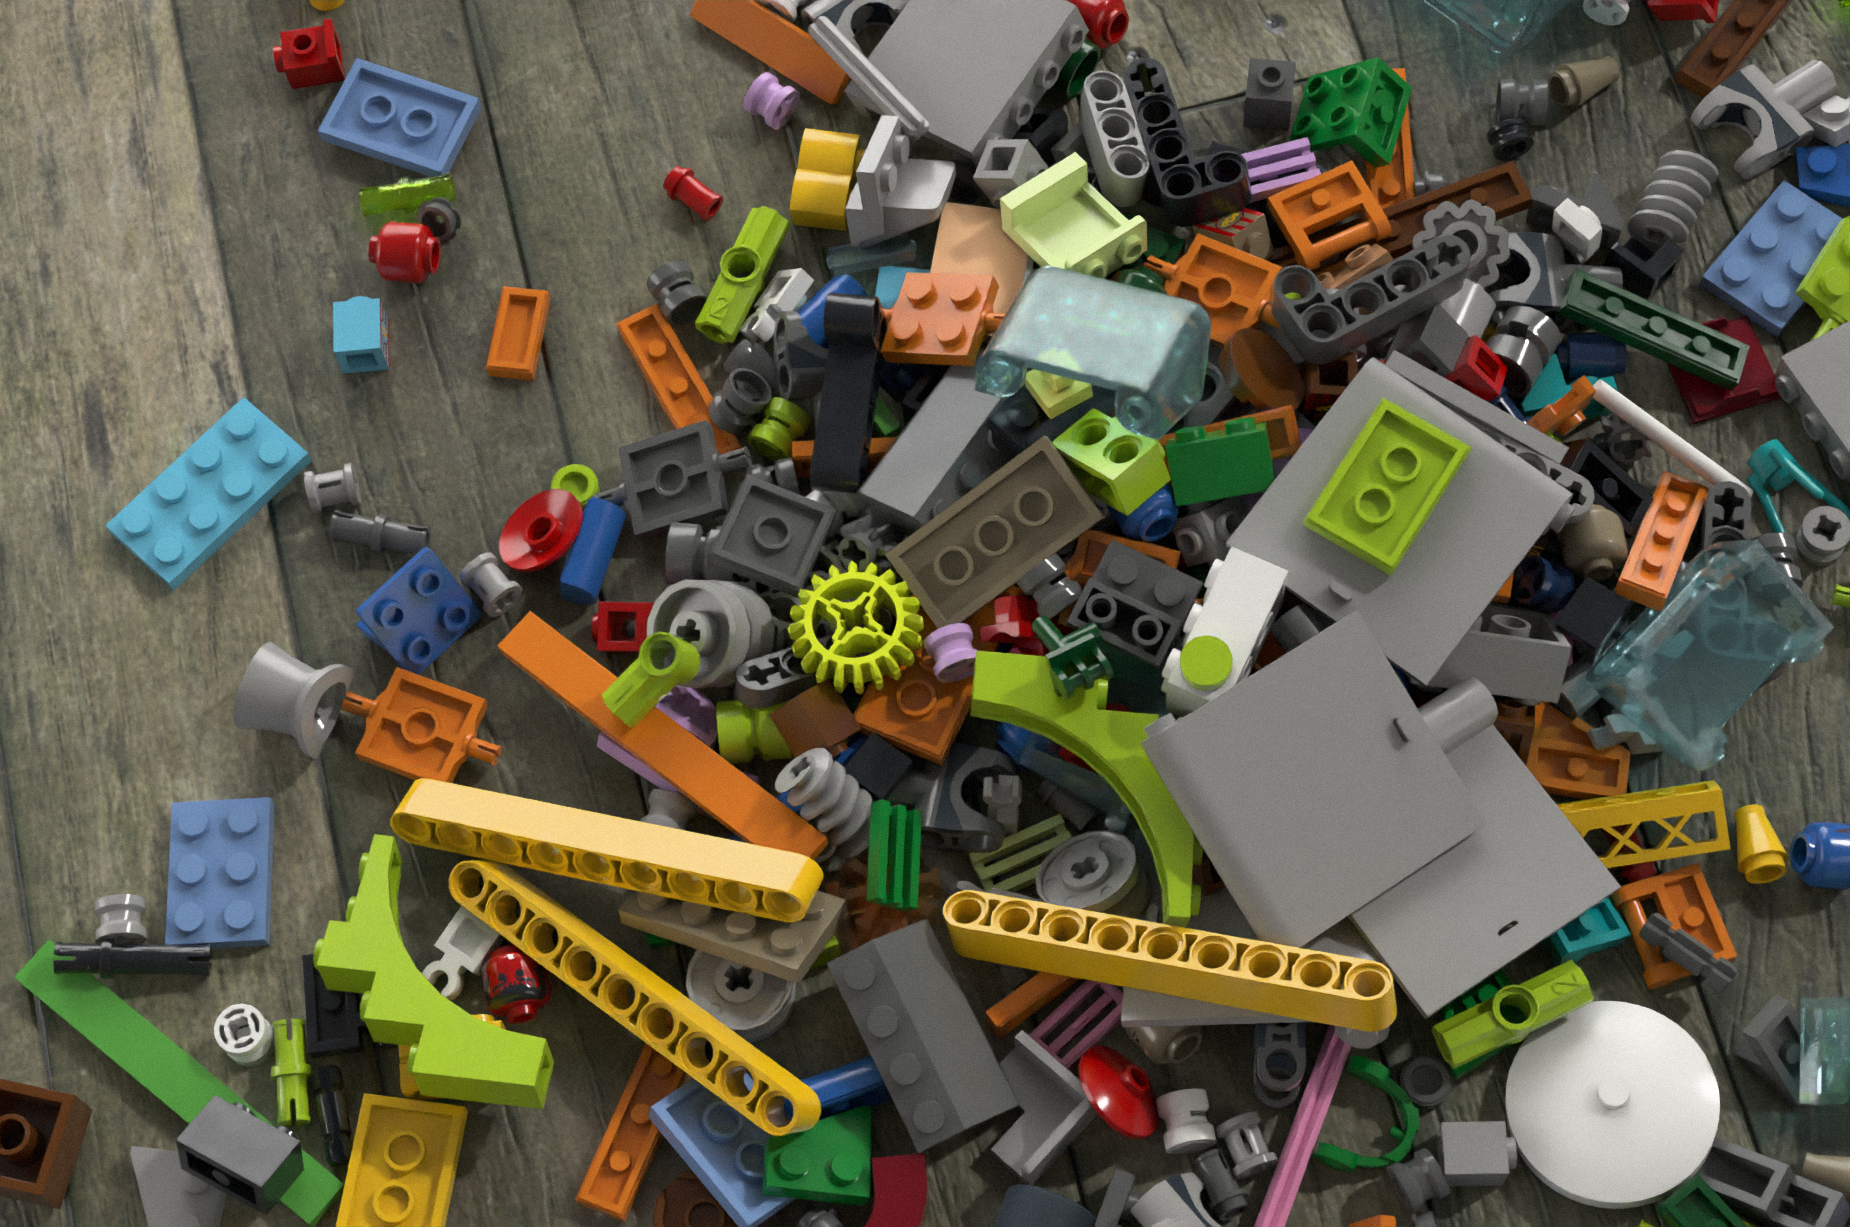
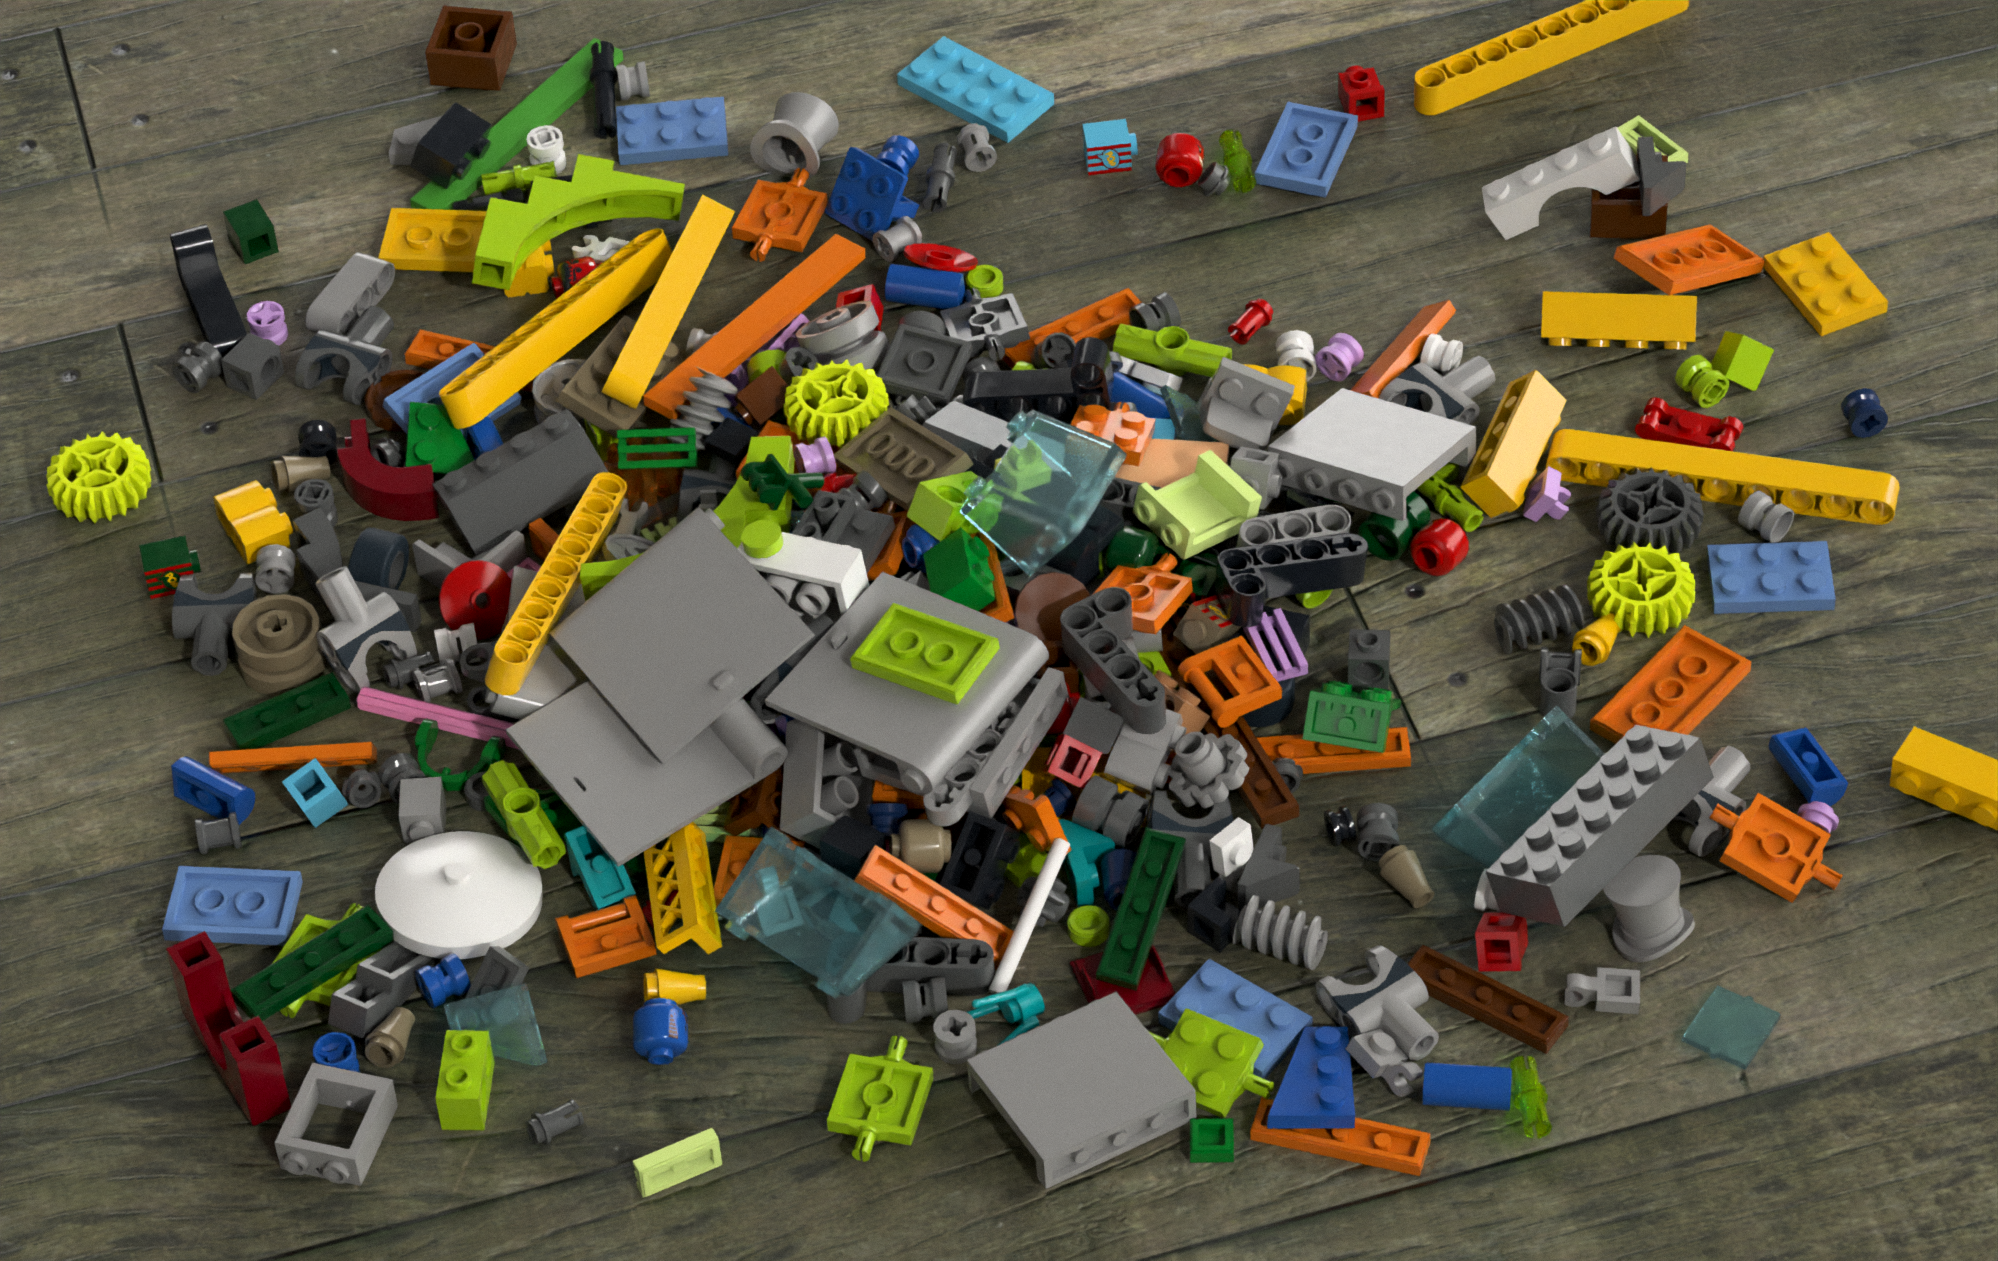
camera: 85 degrees right, 20 degrees down
orange tile [486,286,551,381] -> none
lime piece [601,632,700,728] -> none
light grey axle [808,16,929,141] -> none
dark grey axle [1639,913,1738,992] -> none
none -> blue wheel [415,953,471,1008]
none -> blue wheel [876,135,919,176]
none -> lime tile [1067,905,1110,947]
none -> white wheel [1276,330,1316,381]

